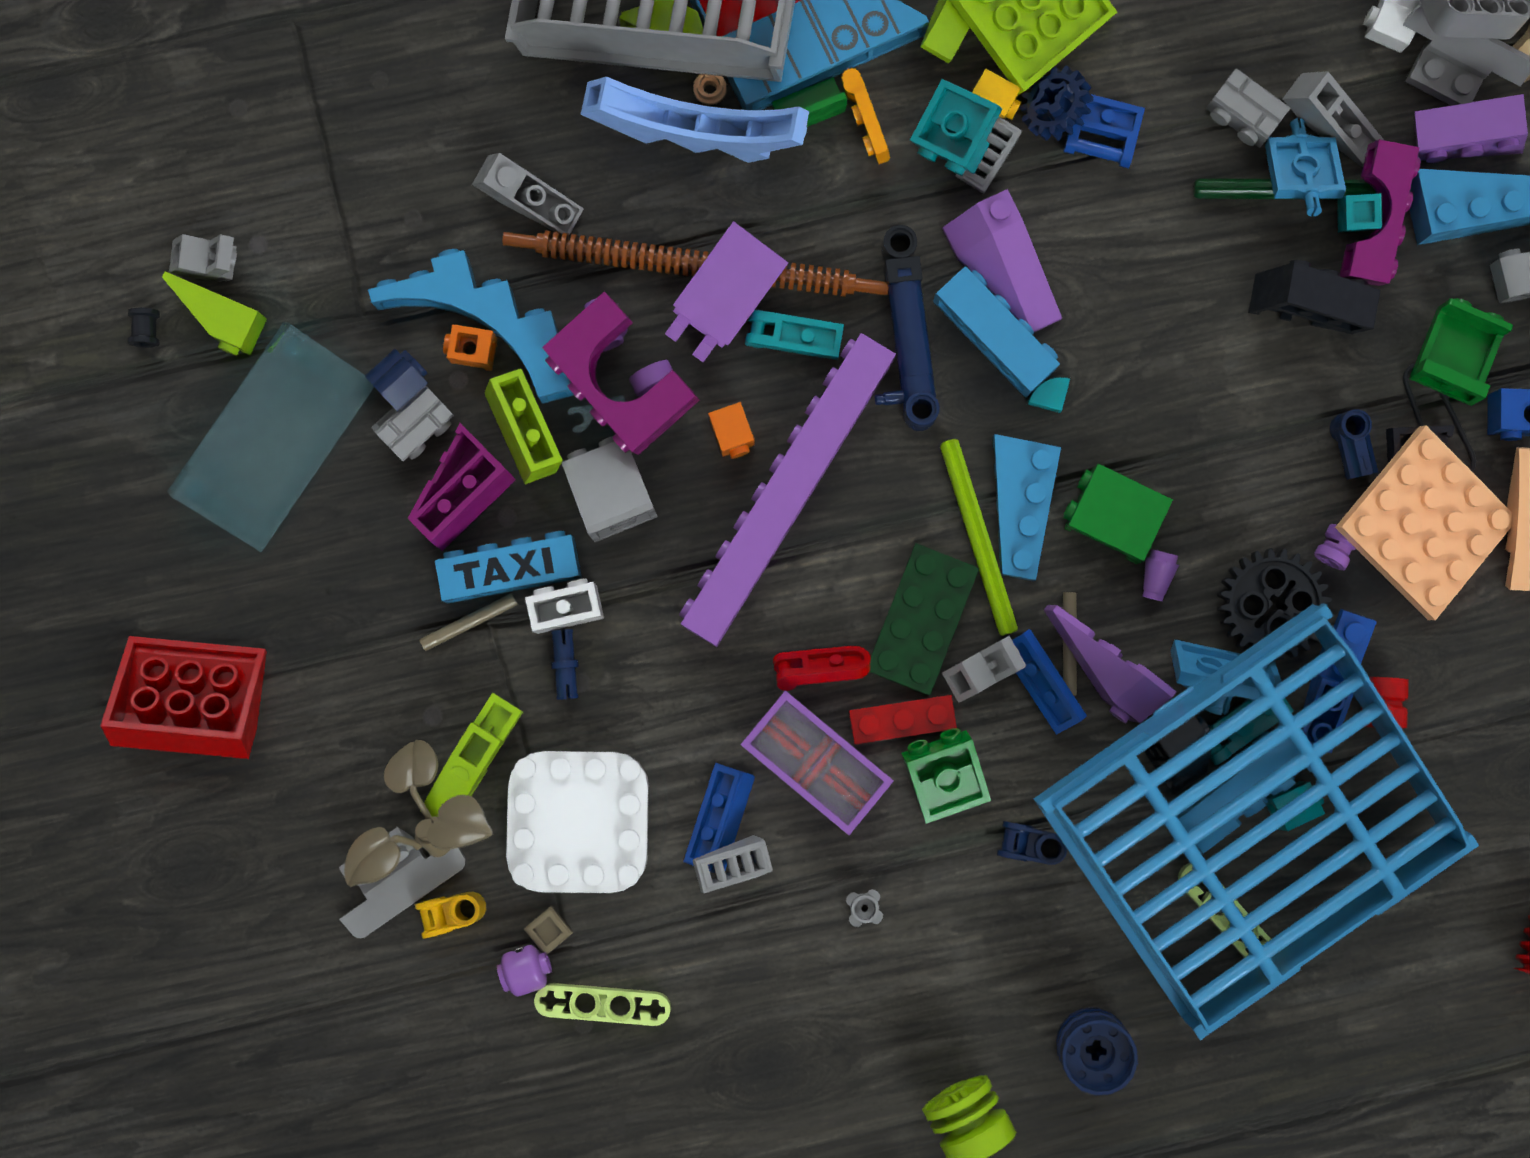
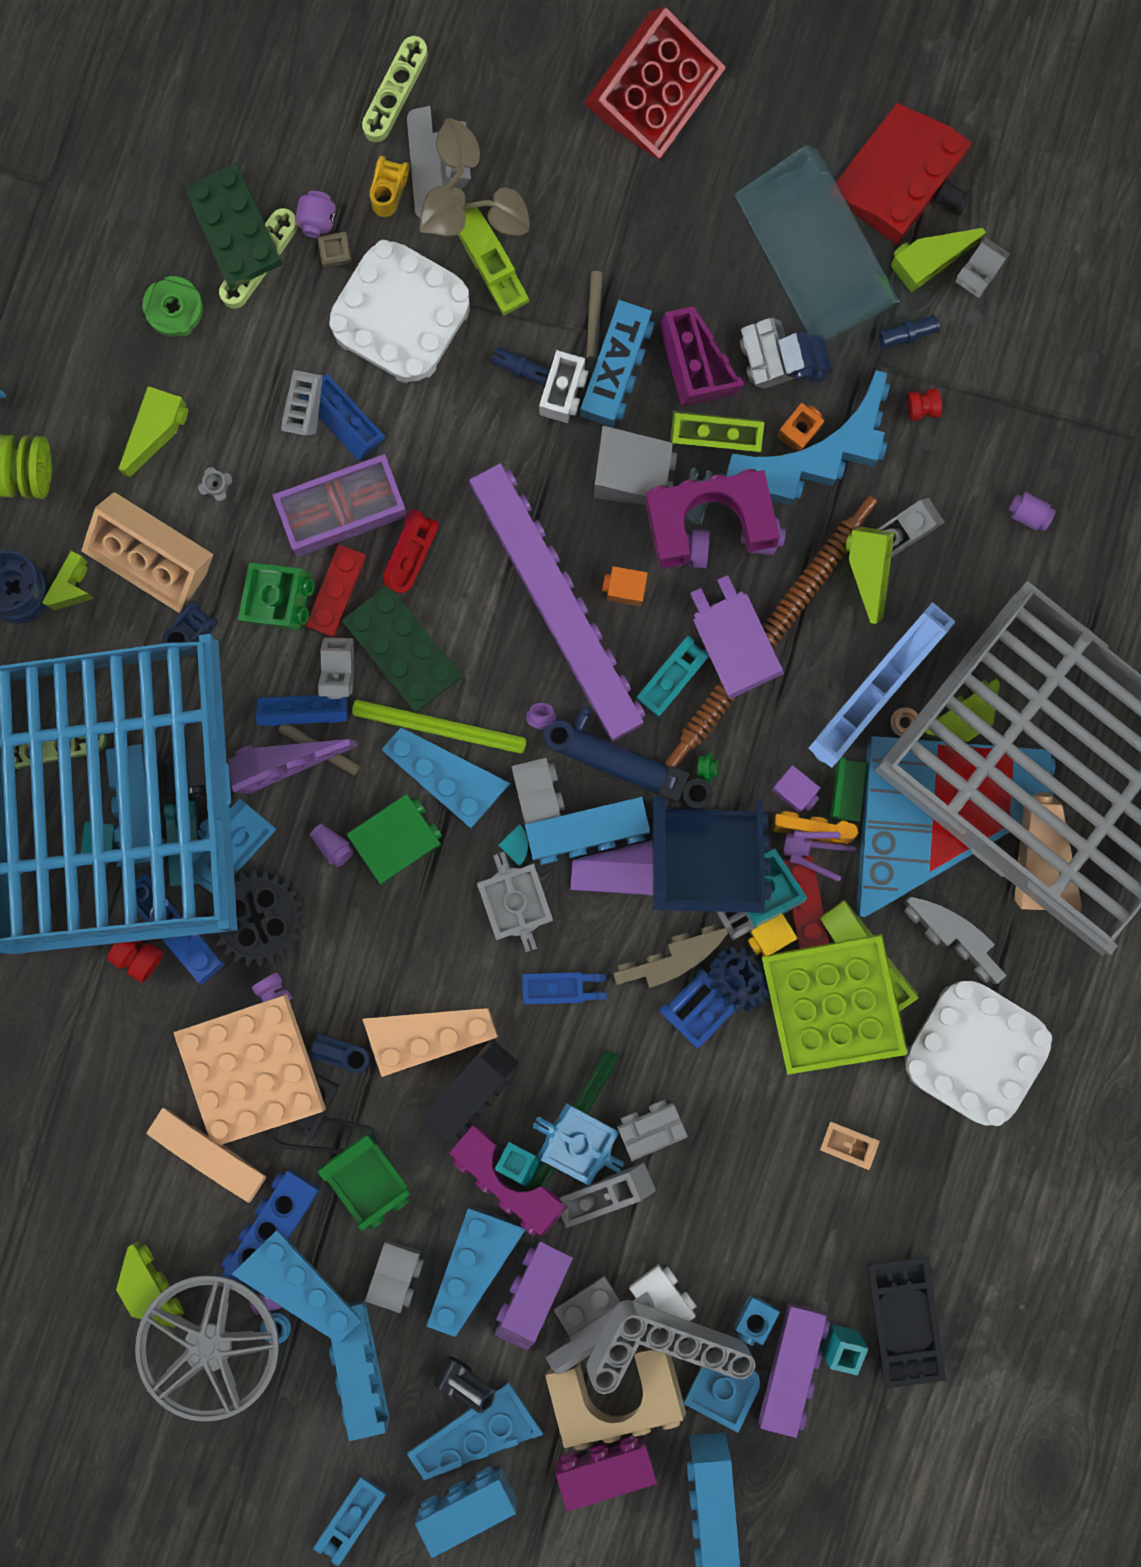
camera: 120 degrees right, 0 degrees up
none -> lime slope [42,551,93,610]
none -> light nougat slope [81,492,214,613]
none -> lime slope [118,386,188,478]
none -> bright green plate [142,276,203,337]
none -> dark green plate [184,163,283,290]
none -> yellowish green beam [362,36,428,142]
none -> light nougat wedge [362,1008,498,1077]
none -> light grey plate [477,852,553,953]
none -> light grey brick [511,758,565,824]
none -> blue hinge [522,972,607,1004]
none -> medium lavender plate [526,703,556,730]
none -> dark tan slope [613,924,728,988]
none -> dark blue panel [652,796,771,913]
none -> green plate [698,753,719,783]
none -> medium lavender brick [771,765,820,813]
none -> red plate [783,855,829,949]
none -> medium lavender plant [784,830,857,881]
none -> red slope [827,103,972,245]
none -> lime slope [846,527,894,624]
none -> dark blue pin [878,314,940,349]
none -> red wheel [906,388,942,422]
none -> medium lavender brick [1009,491,1056,531]

